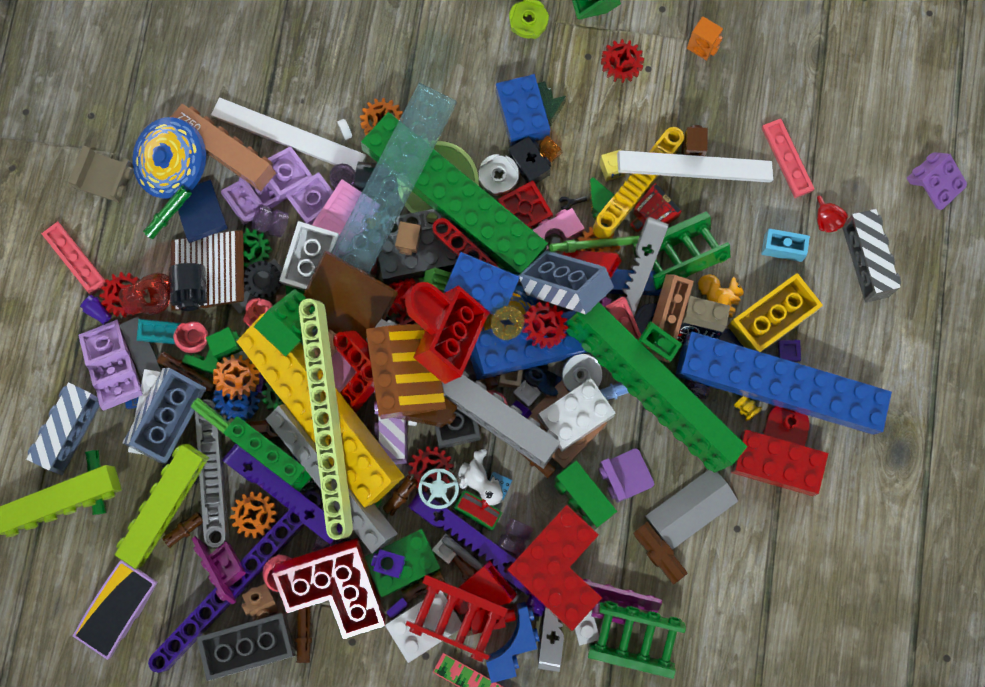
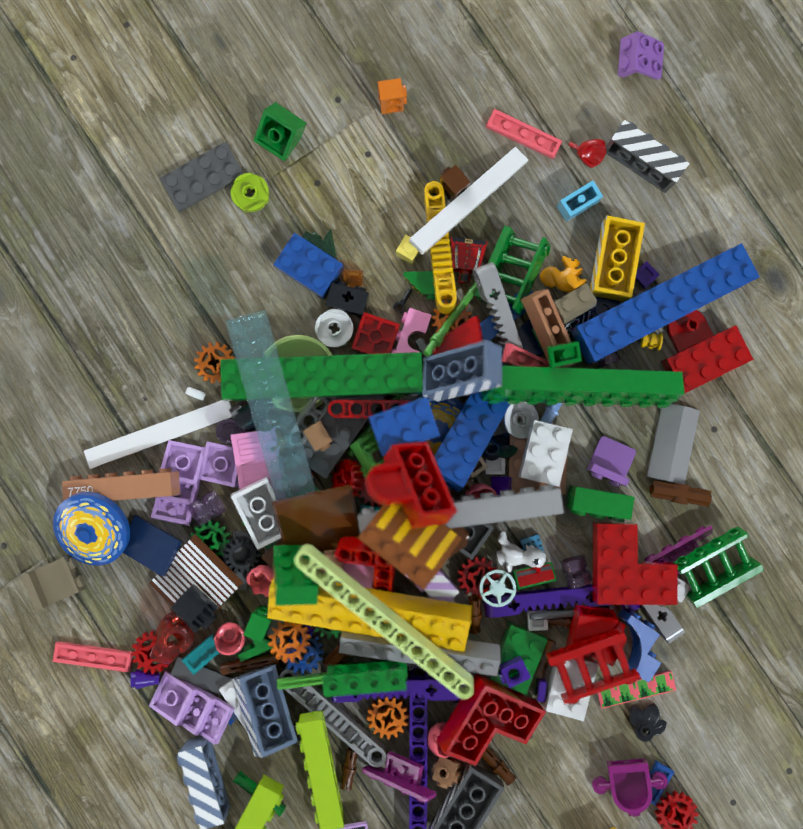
camera: 45 degrees left, 10 degrees up
green pin [143,185,192,239] -> none
clear yellow gear [490,306,524,340] -> none
red gear [521,302,568,349] -> none
red gear [601,39,644,83] -> none

